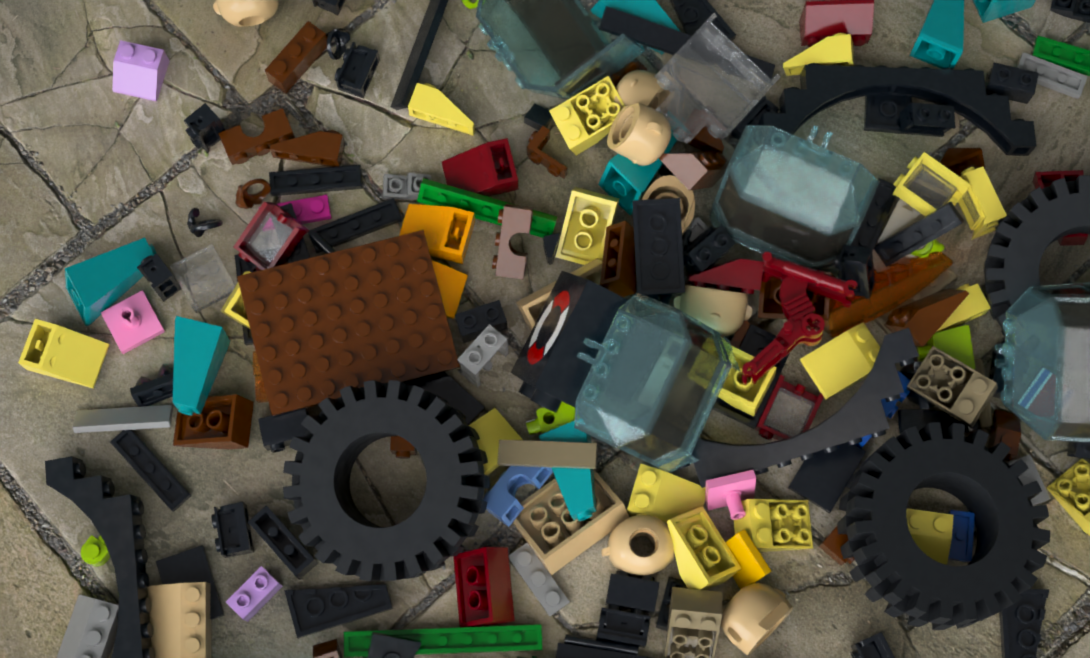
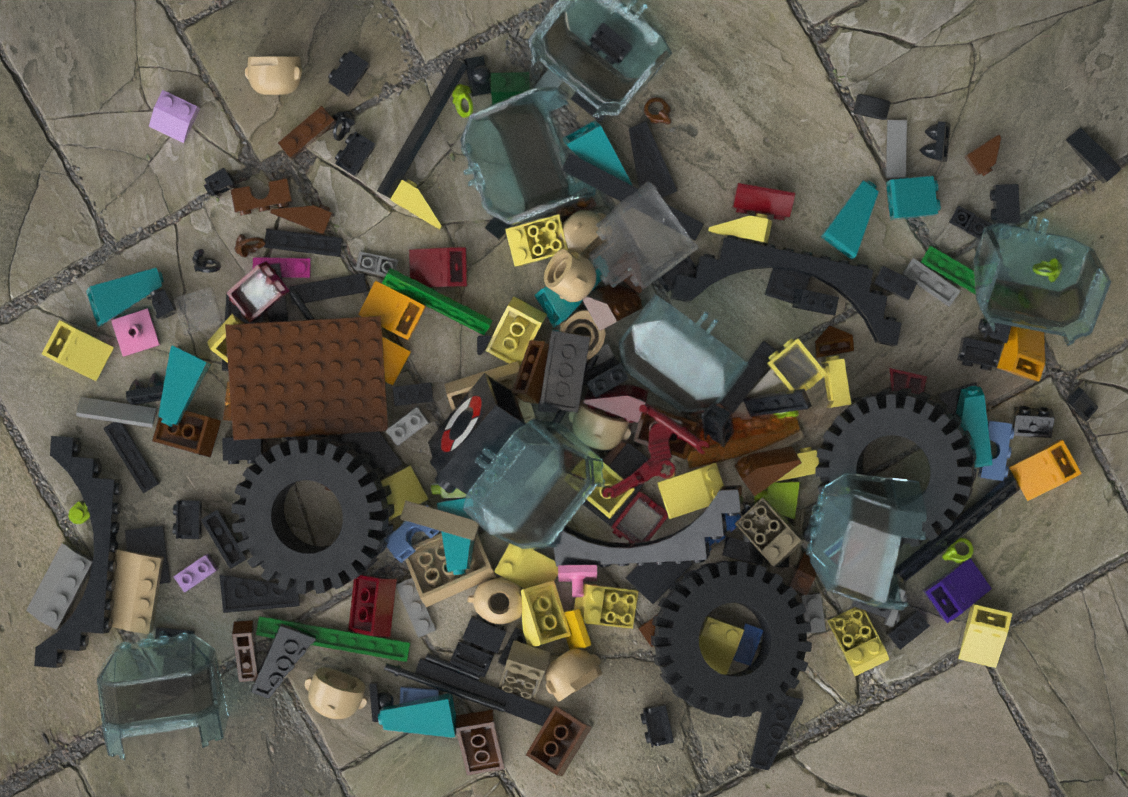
camera: 10 degrees right, 15 degrees up
arch [492,204,534,280] -> none
reddish brown bracket [527,126,567,179] -> none

